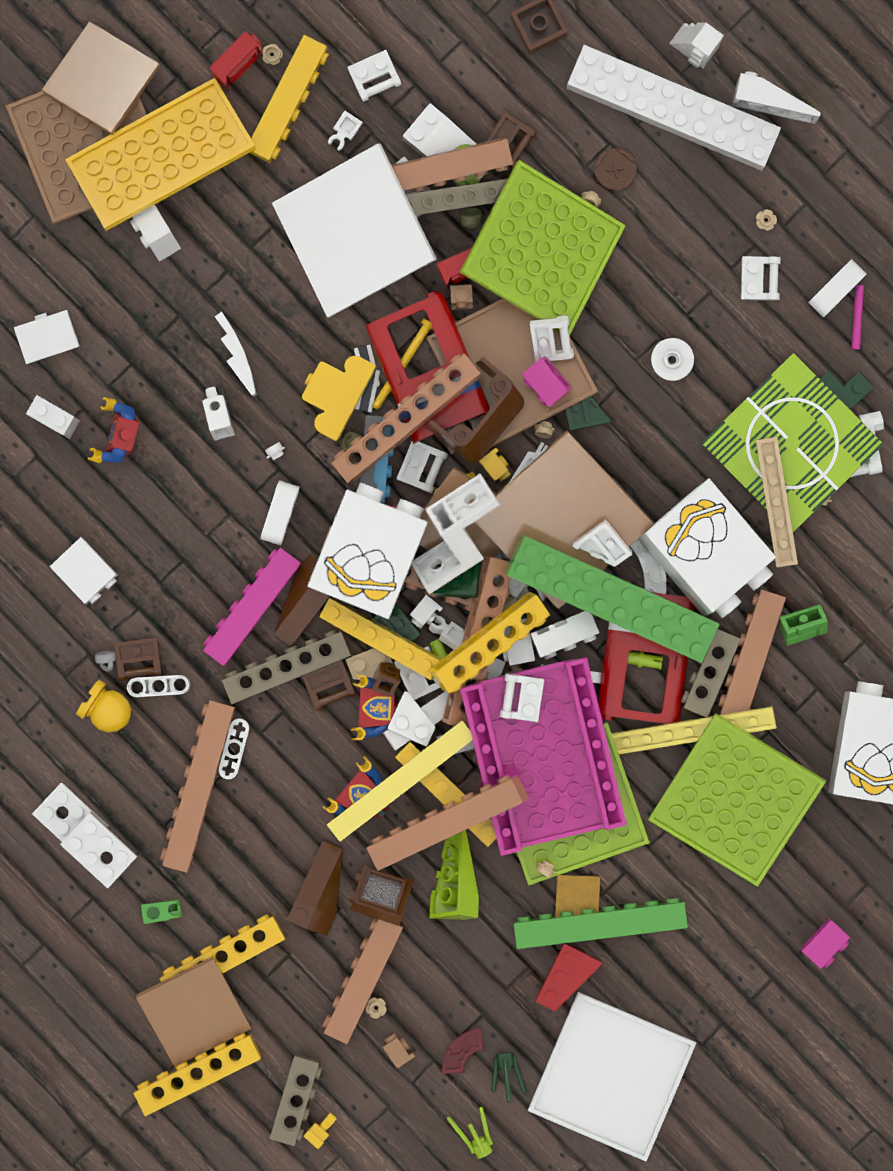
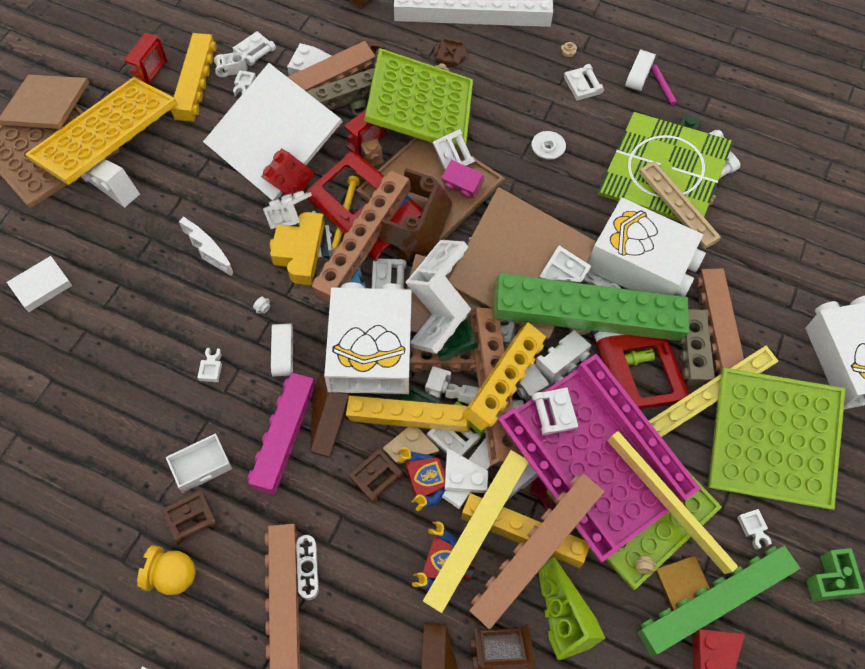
camera: 25 degrees left, 25 degrees down
white brick [26,395,80,439] -> none
white brick [50,537,118,604] -> none
torso [88,397,139,463] -> none
light grey tile [95,651,116,672] -> none
white beam [127,675,191,697] -> none
white torso [203,387,235,440] -> none
dark tan brick [222,630,351,704] -> none
tan plate [262,44,283,65] -> none
reddish brown brick [372,662,400,697] -> none
tan plate [534,421,555,439] -> none
bright green brick [779,604,828,646] -> none
none -> white container [166,433,232,493]
none -> white plate [197,348,222,382]
none -> white piece [214,52,248,77]
none -> red bracket [261,148,314,196]
none -> white bracket [263,191,312,229]
none -> light yellow tile [607,431,738,574]
none -> white plate [737,509,772,550]
none -> bright green brick [806,548,865,602]

